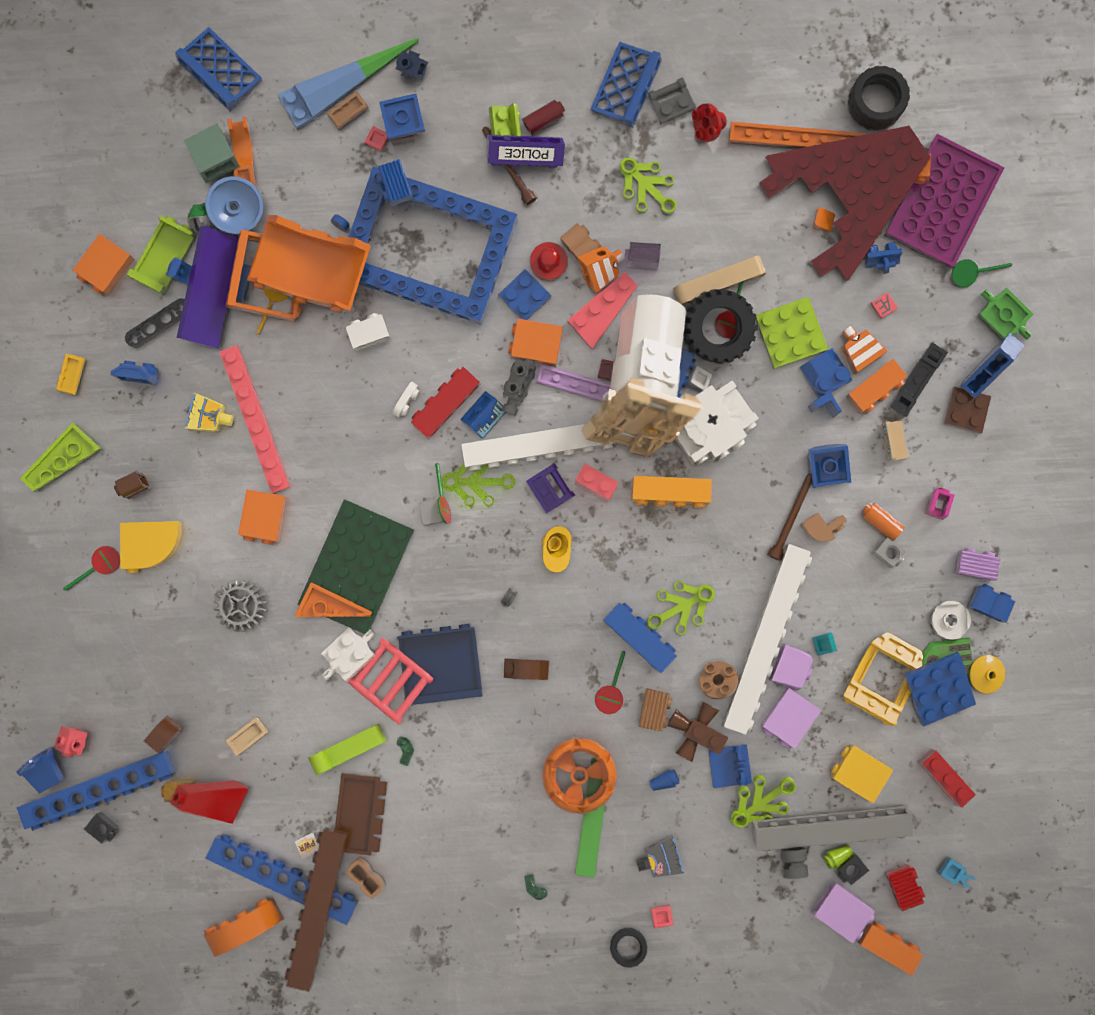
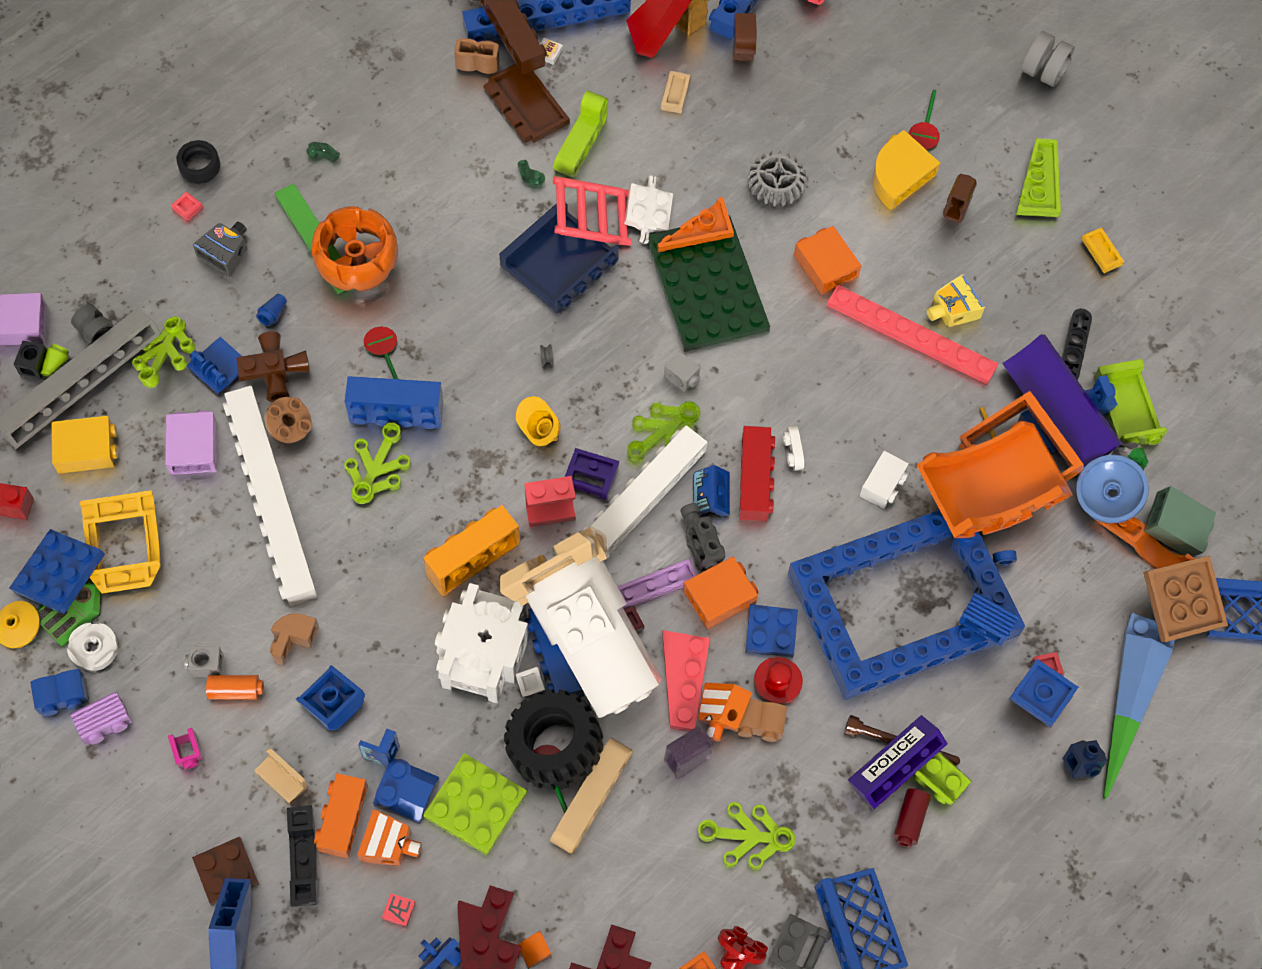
camera: 135 degrees right, 20 degrees down
orange brick [73,234,134,295] -> none
blue slope [110,360,159,385] -> none
medium nougat plate [327,91,369,130] -> none
piece [435,463,451,524] -> none
reddish brown brick [504,659,549,680] -> none
medium nougat brick [638,688,672,732] -> none
reddish brown piece [767,474,812,561] -> none
lavender torso [769,644,813,690] -> none
teal plate [812,632,838,656] -> none
none -> medium nougat plate [1143,556,1228,642]

